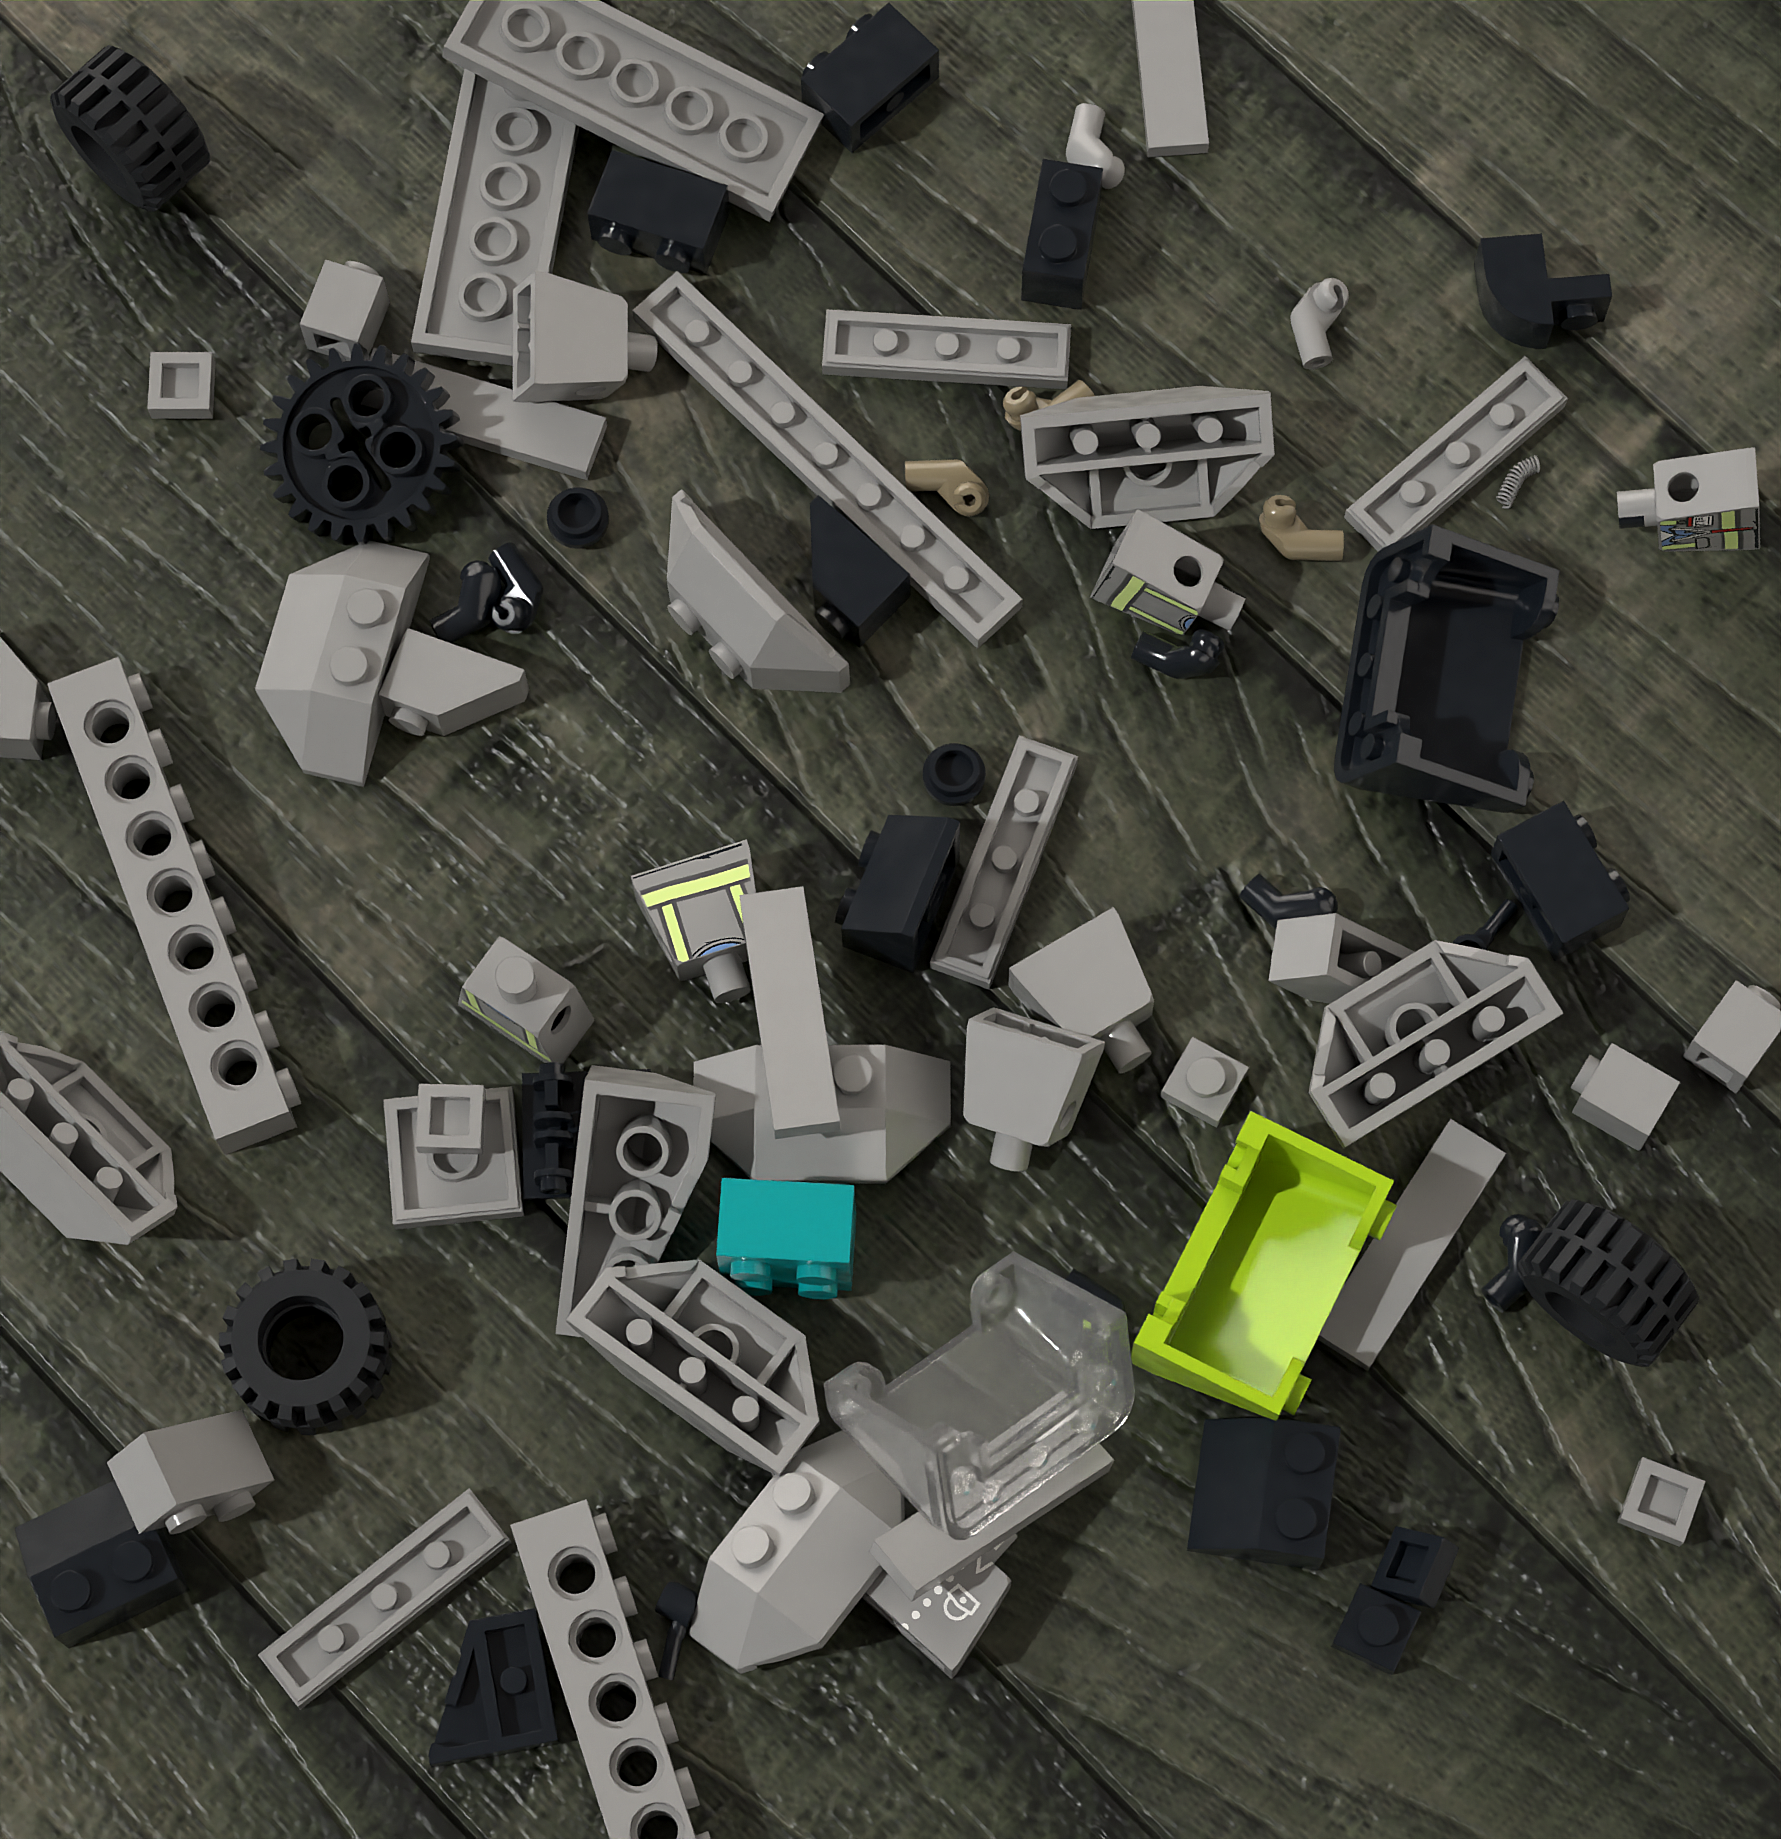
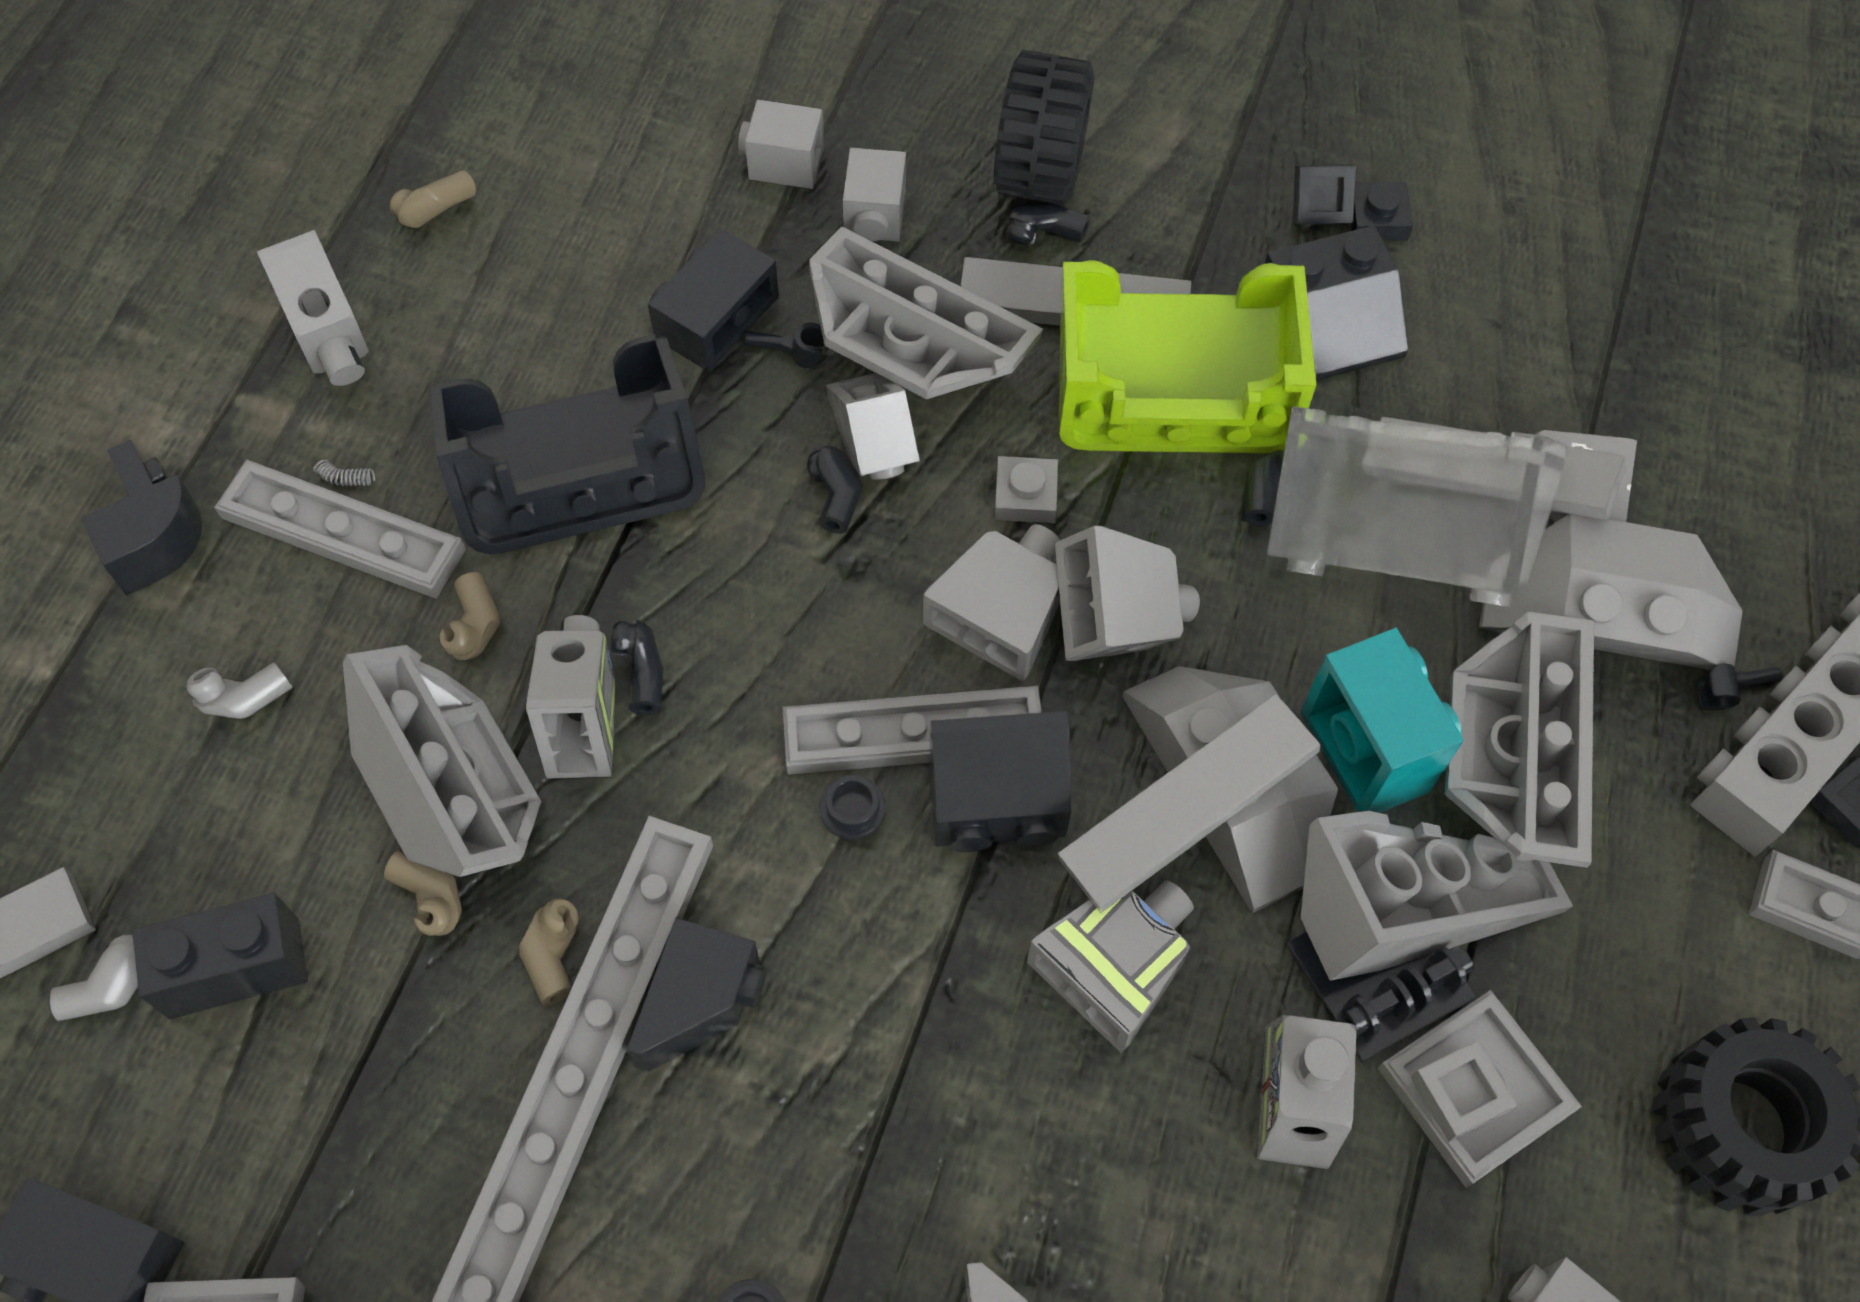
camera: 120 degrees left, 10 degrees down
light grey wedge [667,489,850,693] -> none
light grey tile [822,309,1071,389] -> none
light grey plate [1617,1457,1705,1547] -> none

